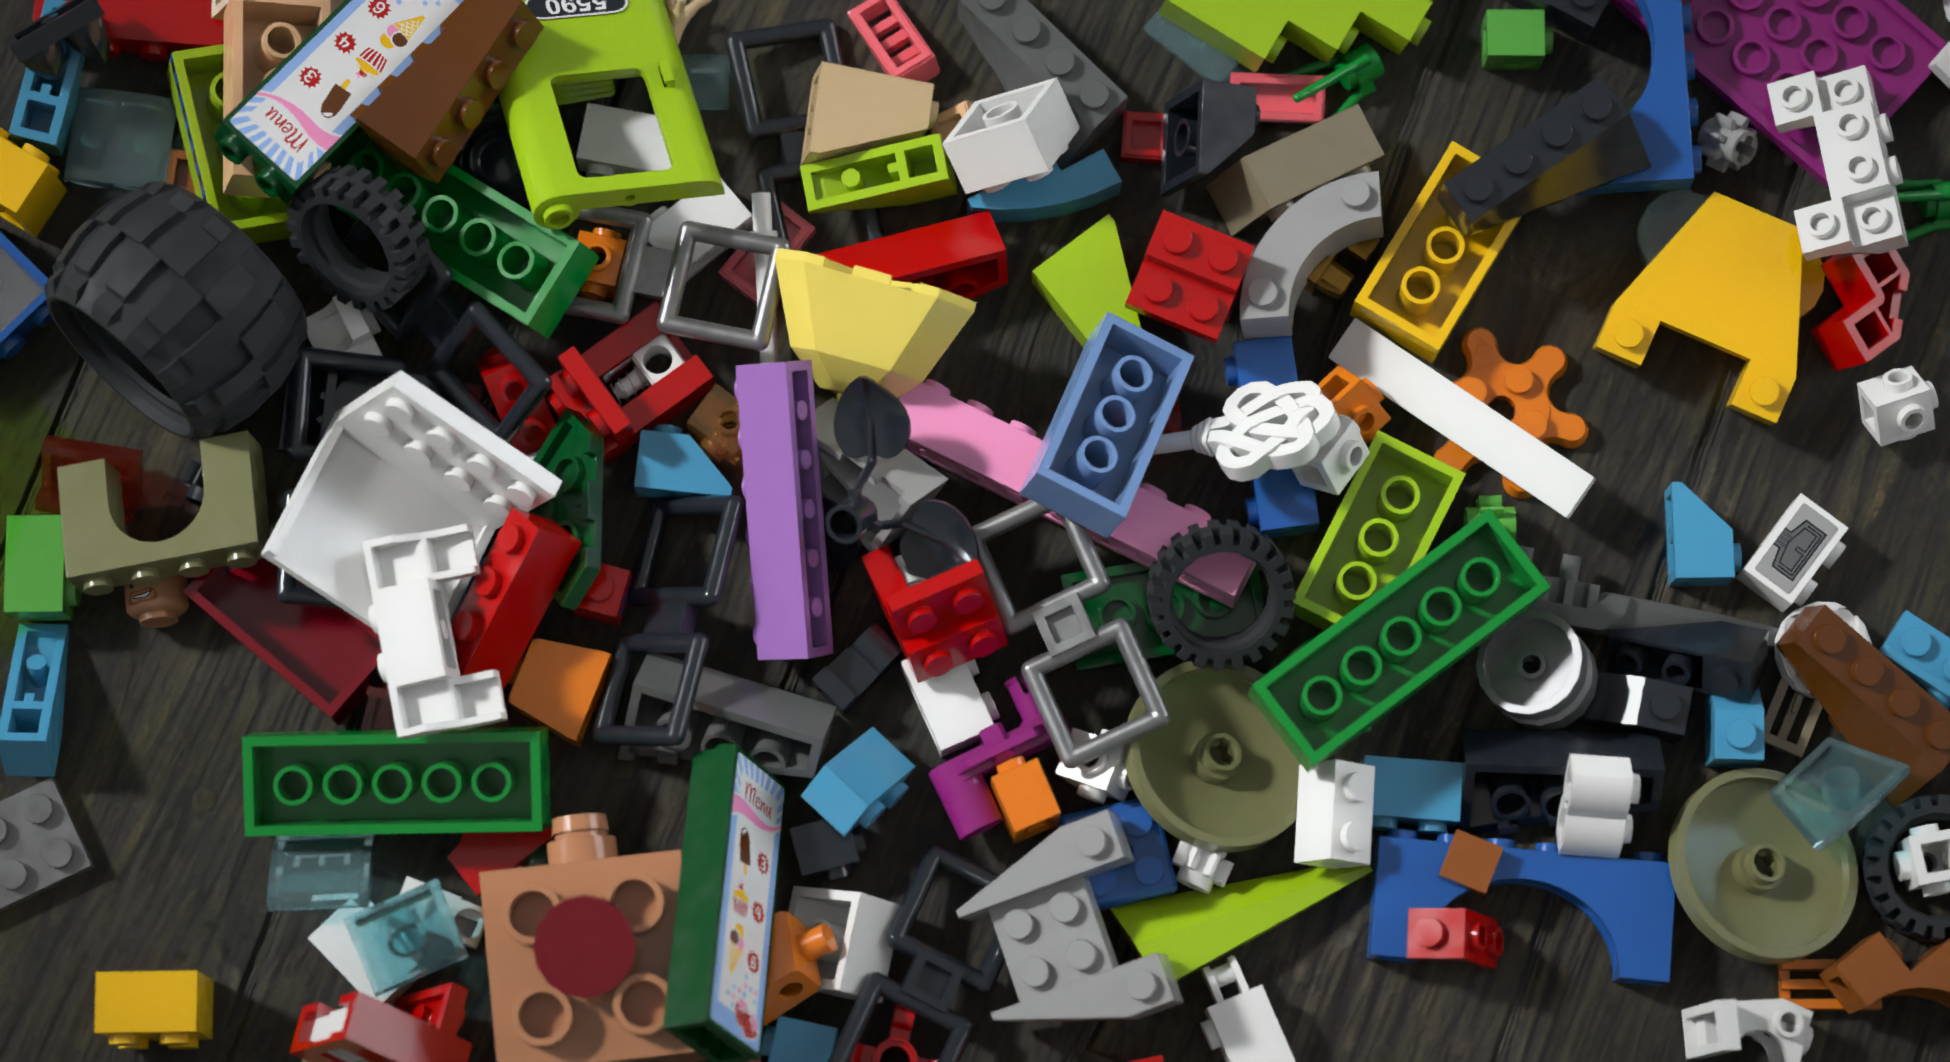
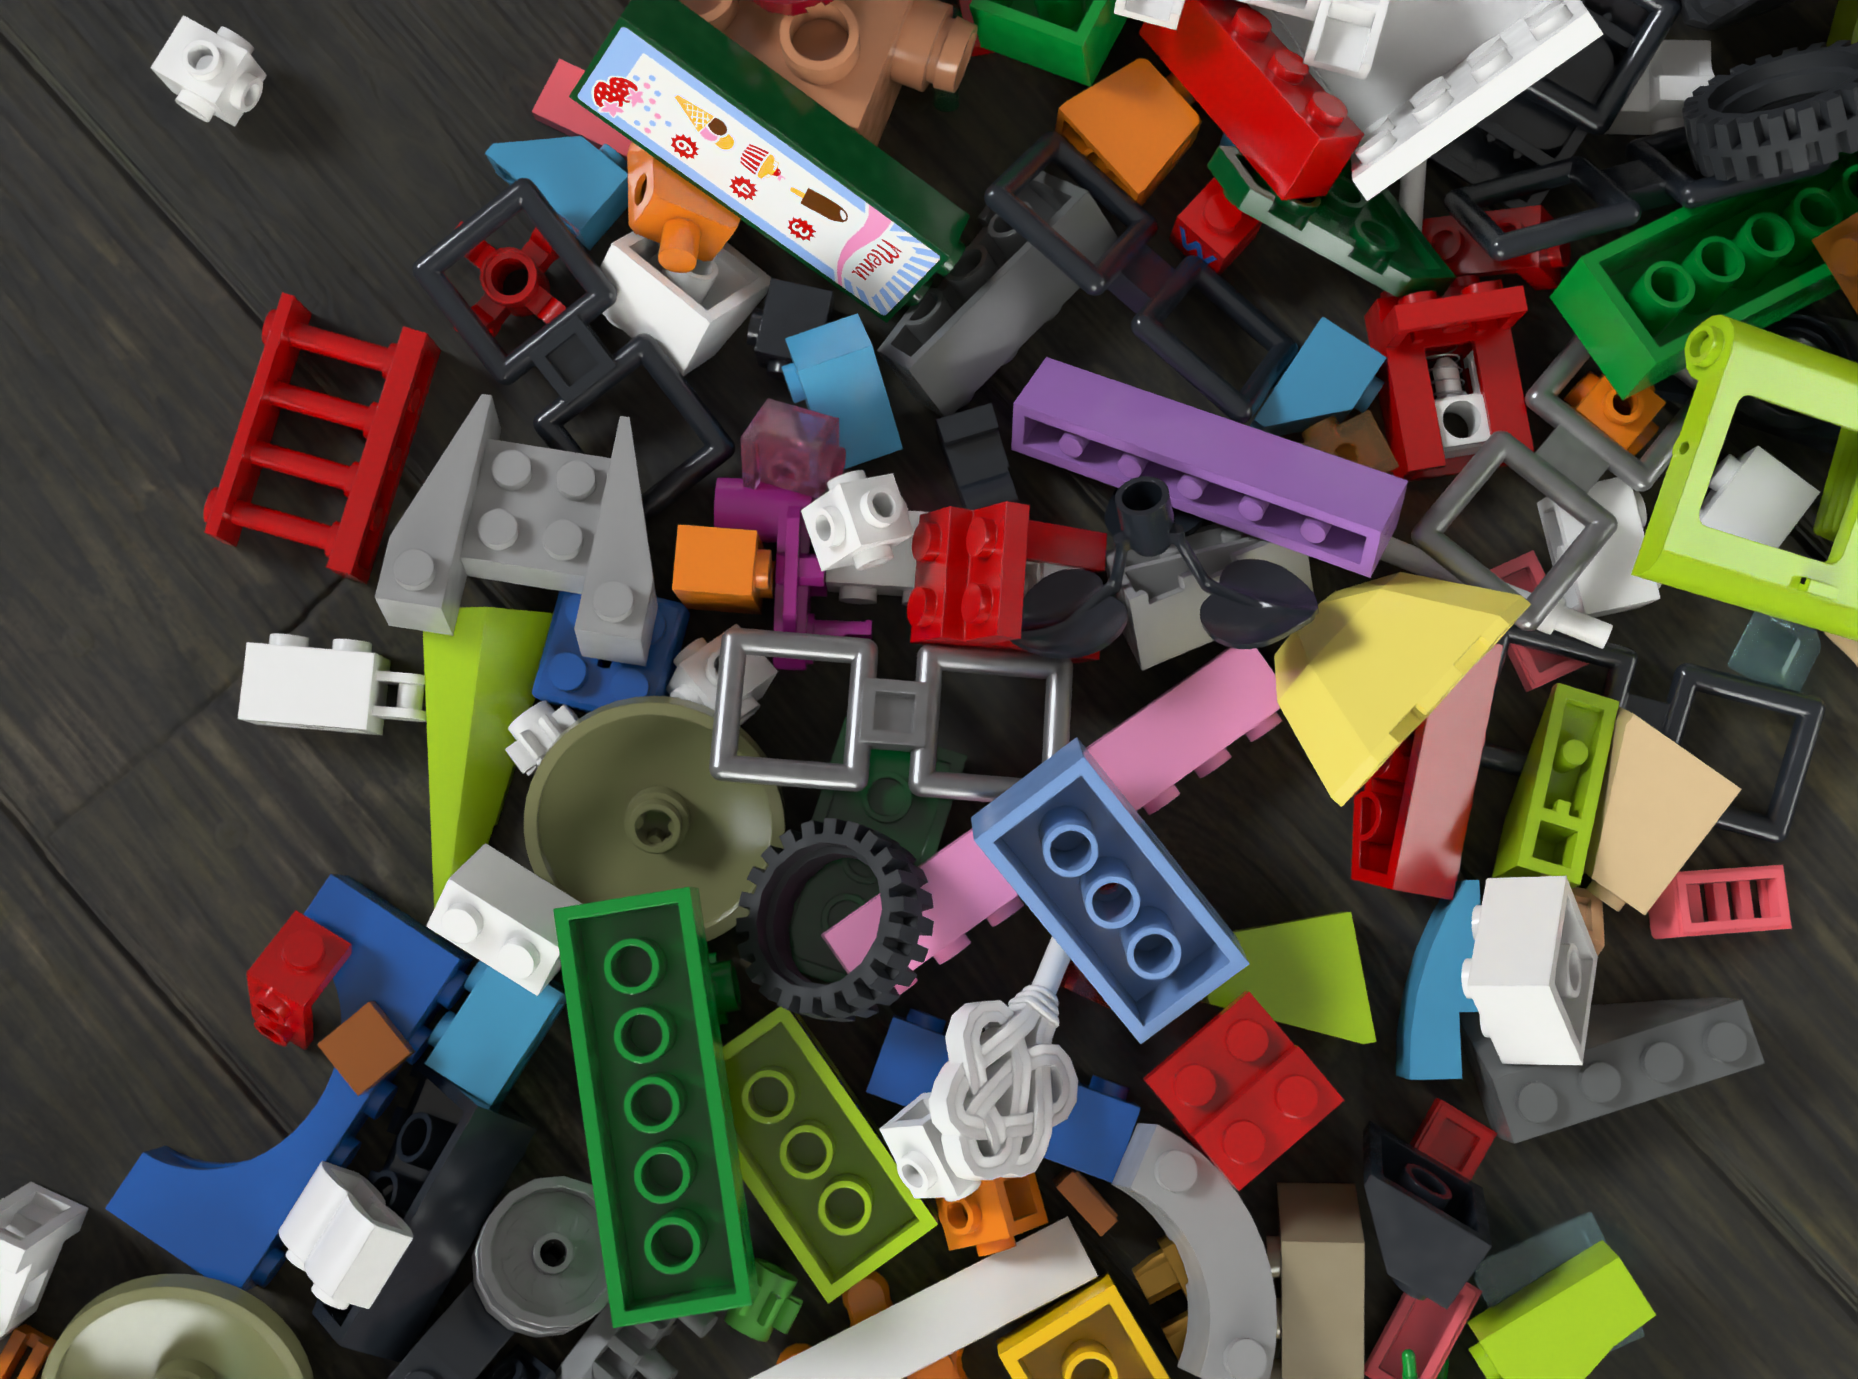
camera: 120 degrees right, 5 degrees up
none -> clear pink brick [740,398,846,498]
none -> white brick [801,470,914,571]
none -> dark orange tile [1052,1166,1118,1237]

